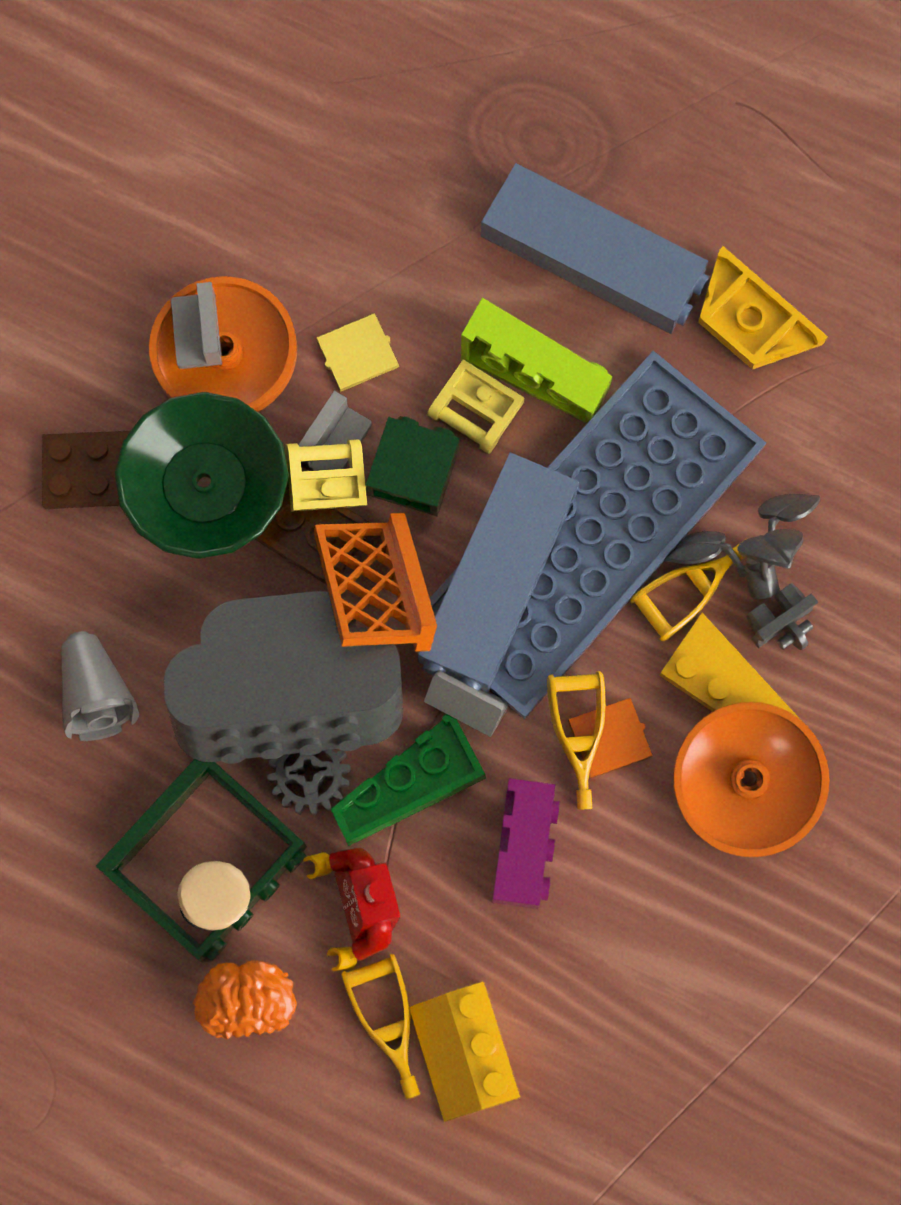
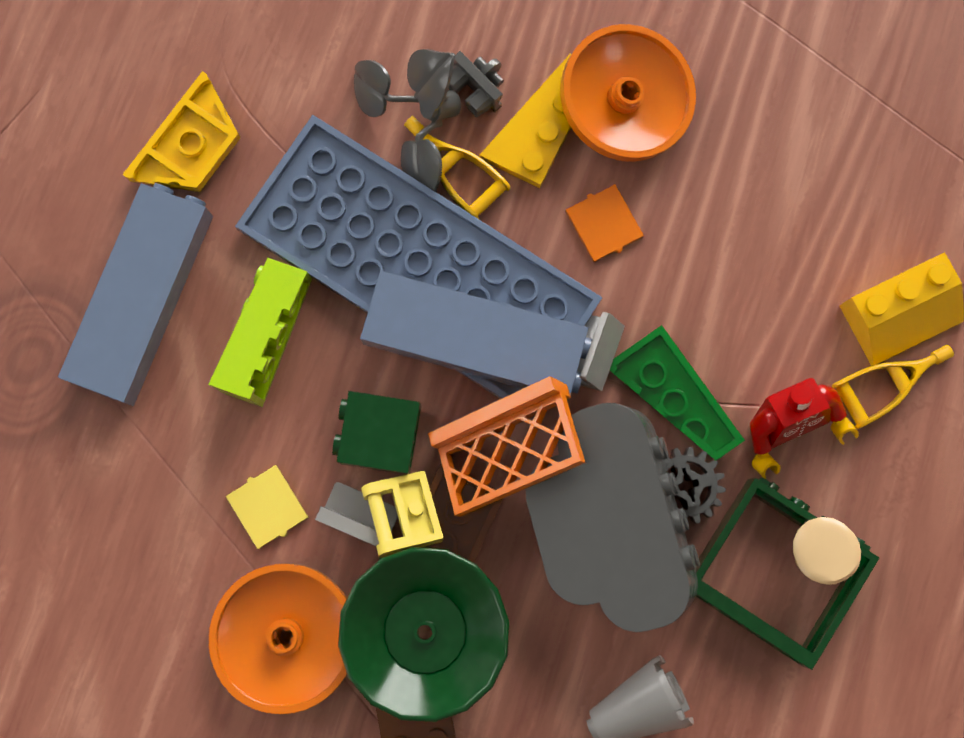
camera: 100 degrees left, 5 degrees up
light grey panel [171,282,222,369] -> none
orange hair [193,960,297,1039] -> none
light yellow plate [427,359,525,454] -> none
magenta wedge [492,778,560,909] -> none
yellow piece [547,671,605,810] -> none

